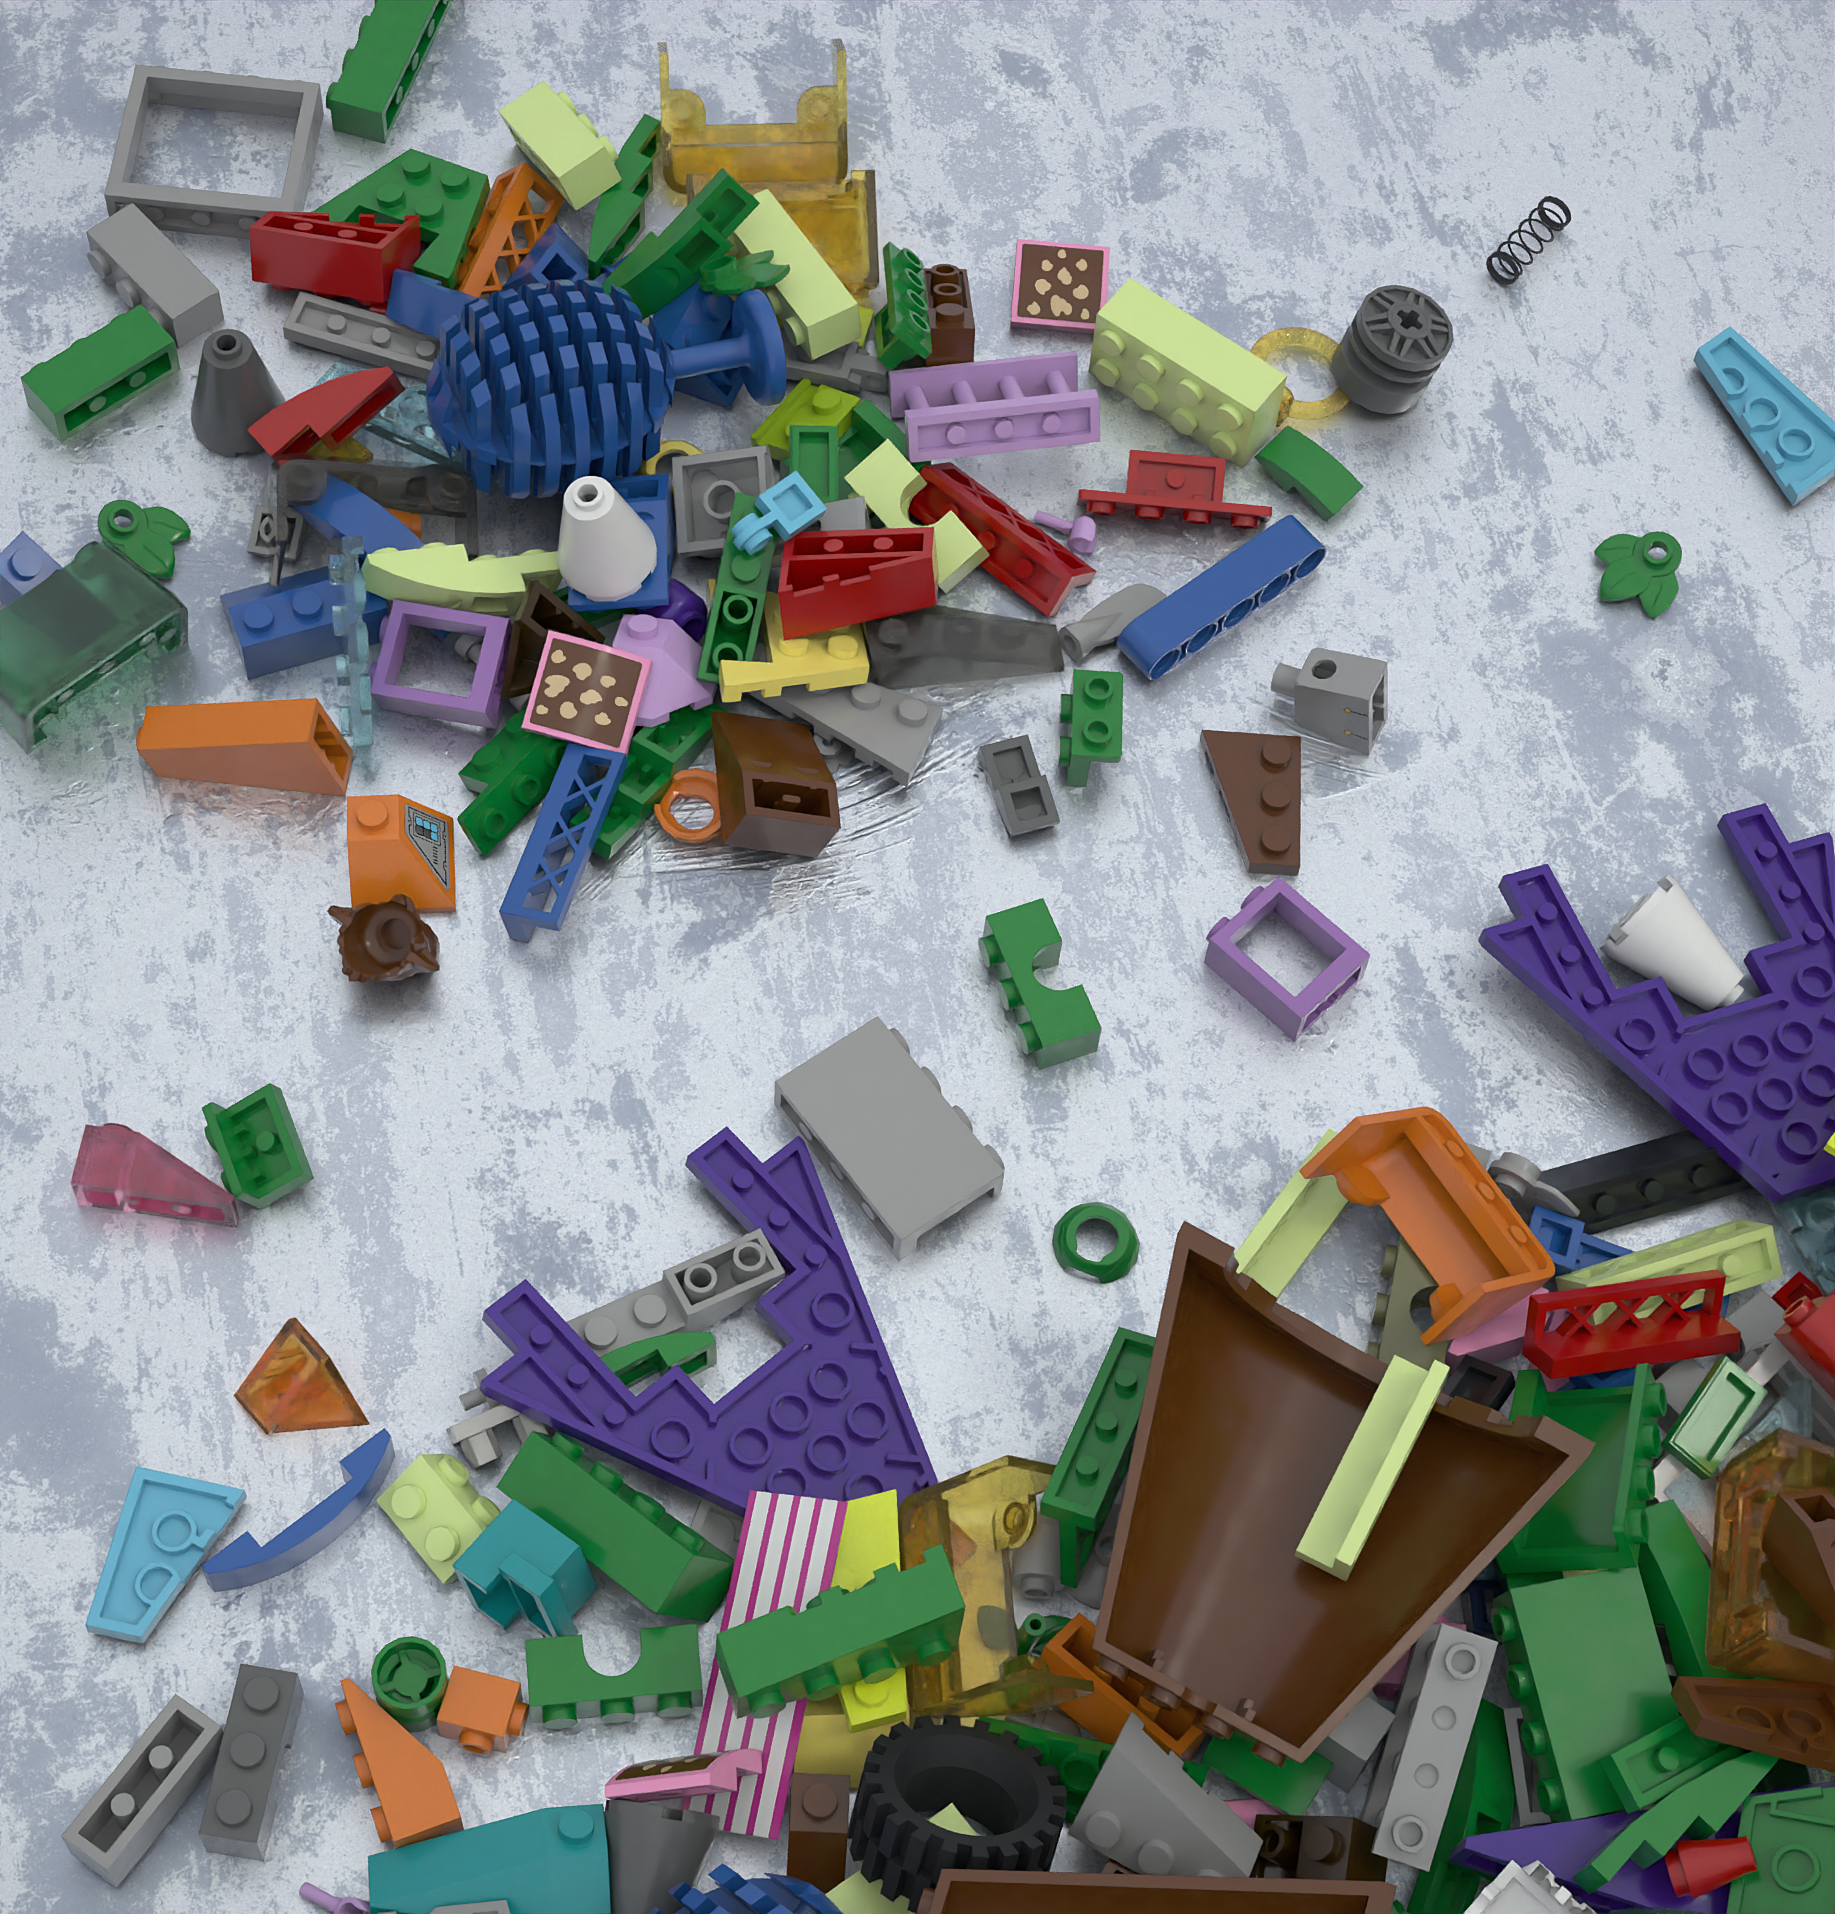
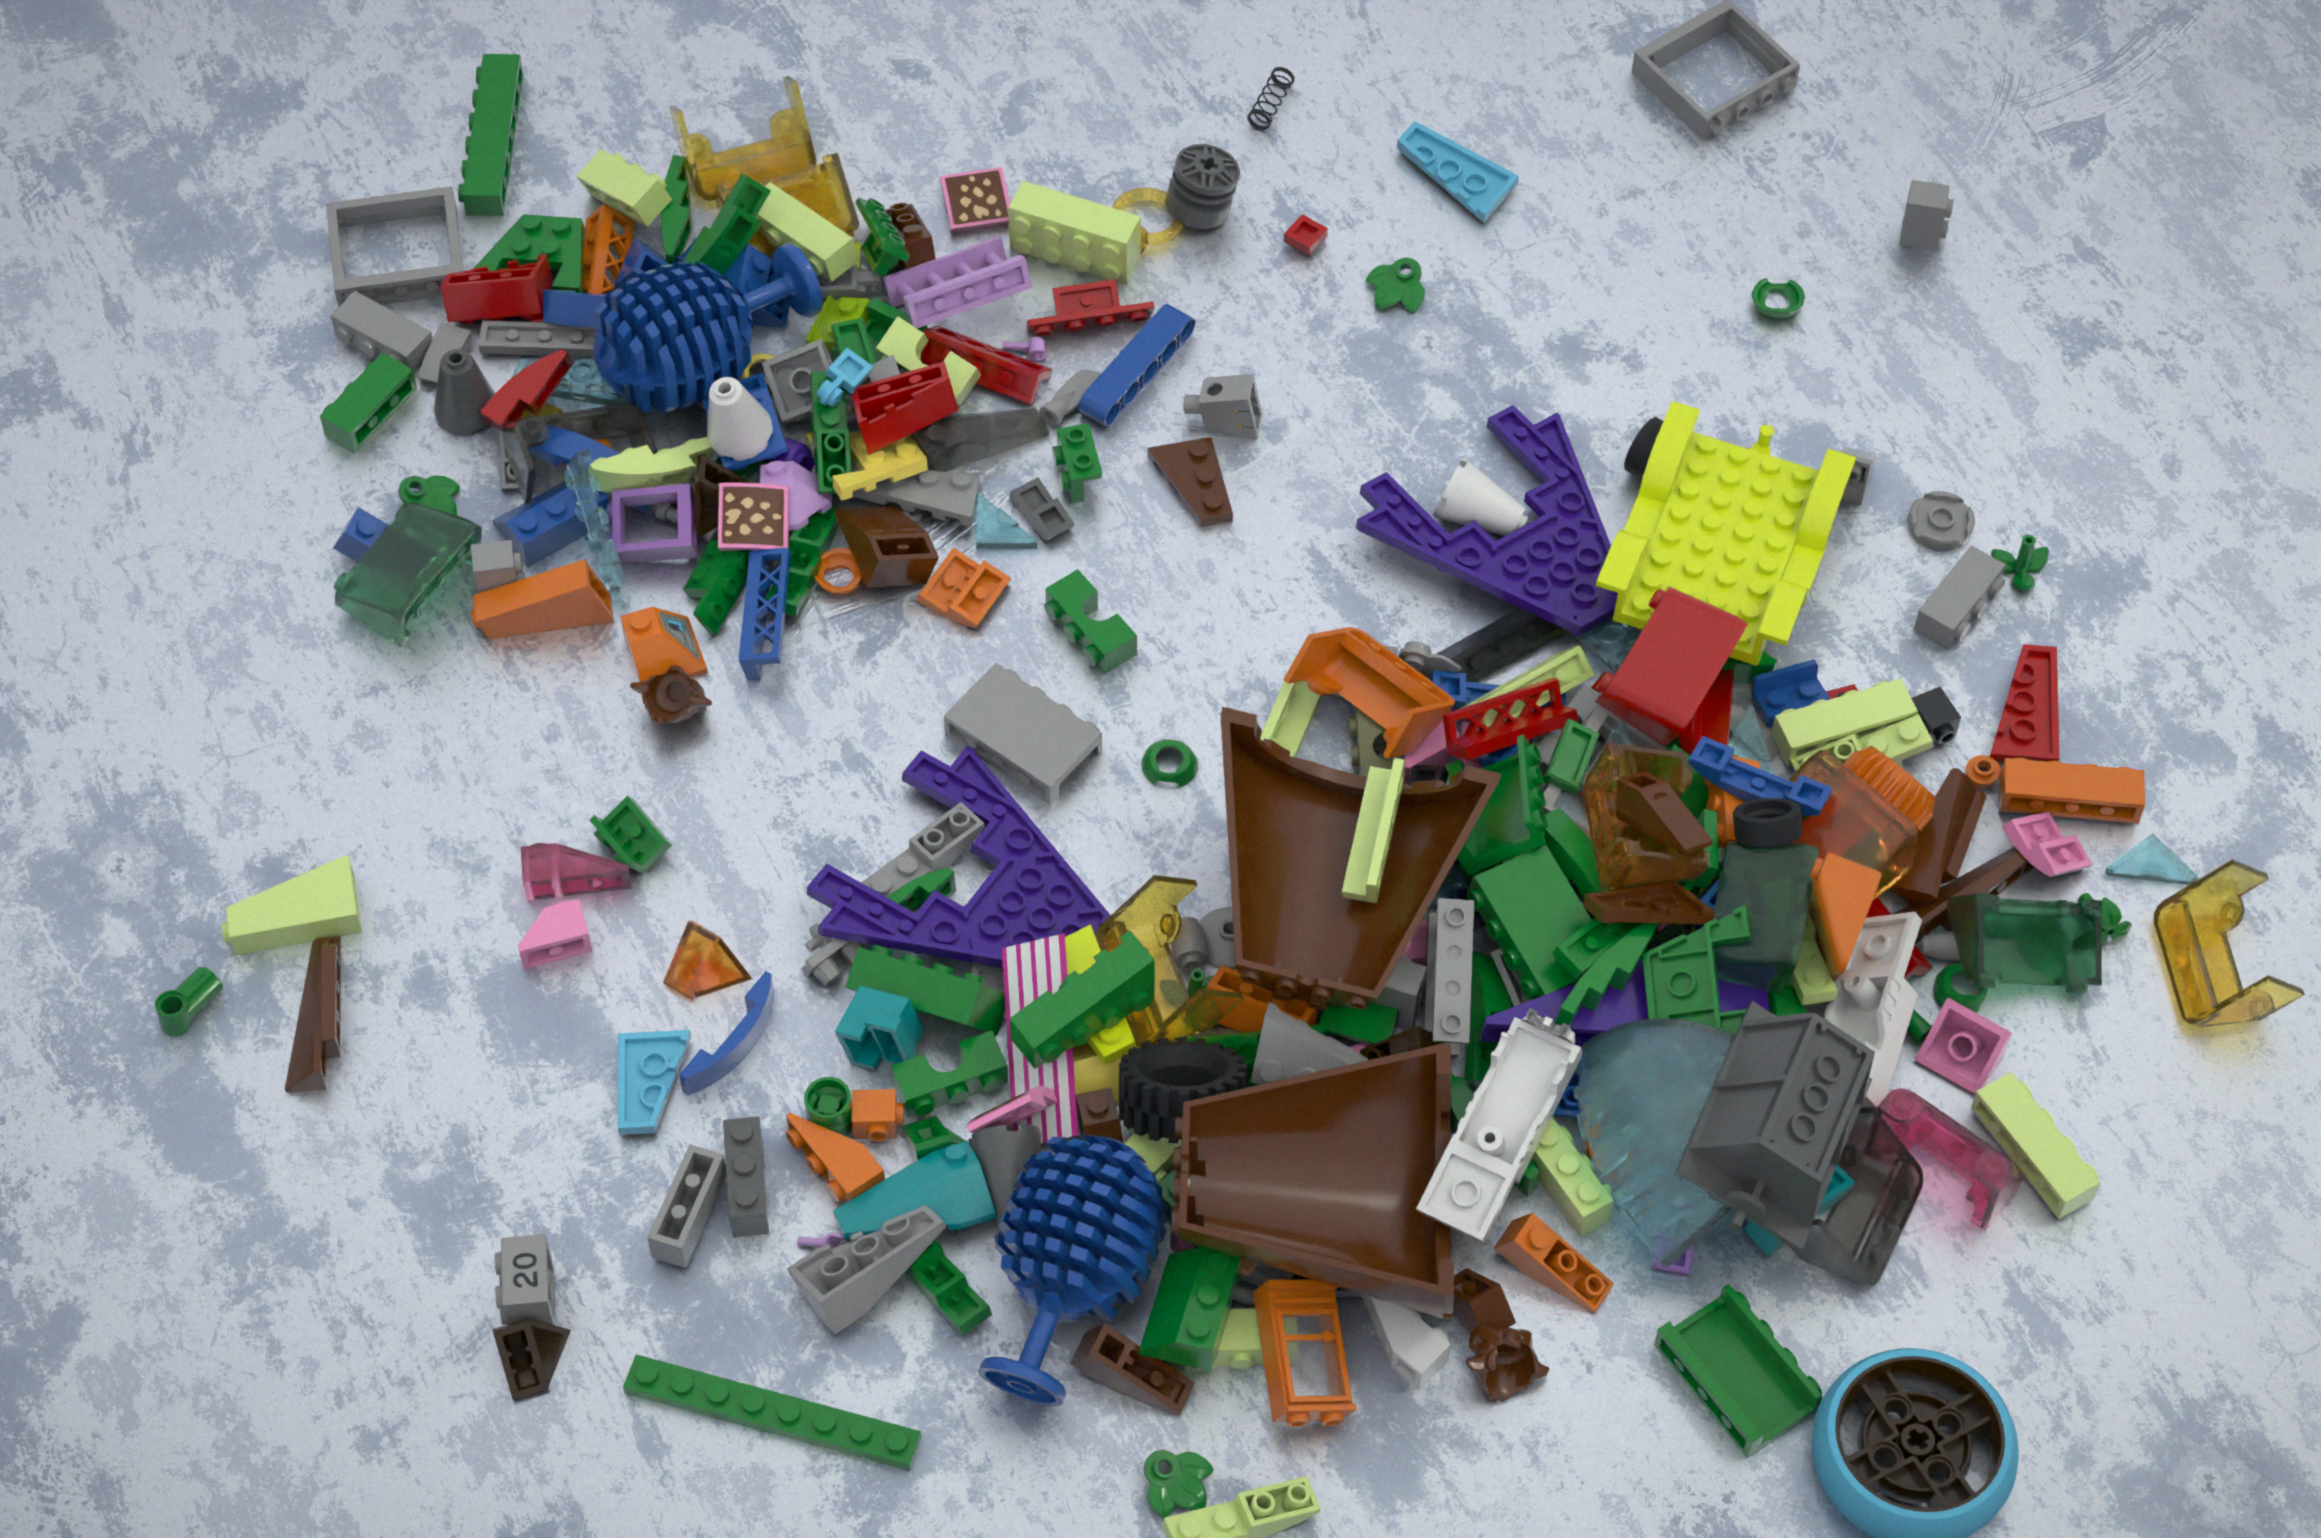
camera: 10 degrees left, 5 degrees down
yellowish green bracket [376,1454,501,1584] -> none
green plate [698,250,790,296] -> none
green fence [1040,1327,1156,1589] -> none
medium lavender window [1204,876,1371,1042] -> none
green slope [1254,425,1364,521] -> none
red cone [1664,1835,1758,1900] -> none
none -> light grey slope [417,323,473,385]
none -> light grey brick [471,540,526,593]
none -> bright pink slope [518,899,592,969]
none -> green slope [902,1116,966,1162]
none -> orange slope [916,547,1011,629]
none -> clear light blue tile [976,493,1038,549]
none -> red plate [1284,214,1328,256]

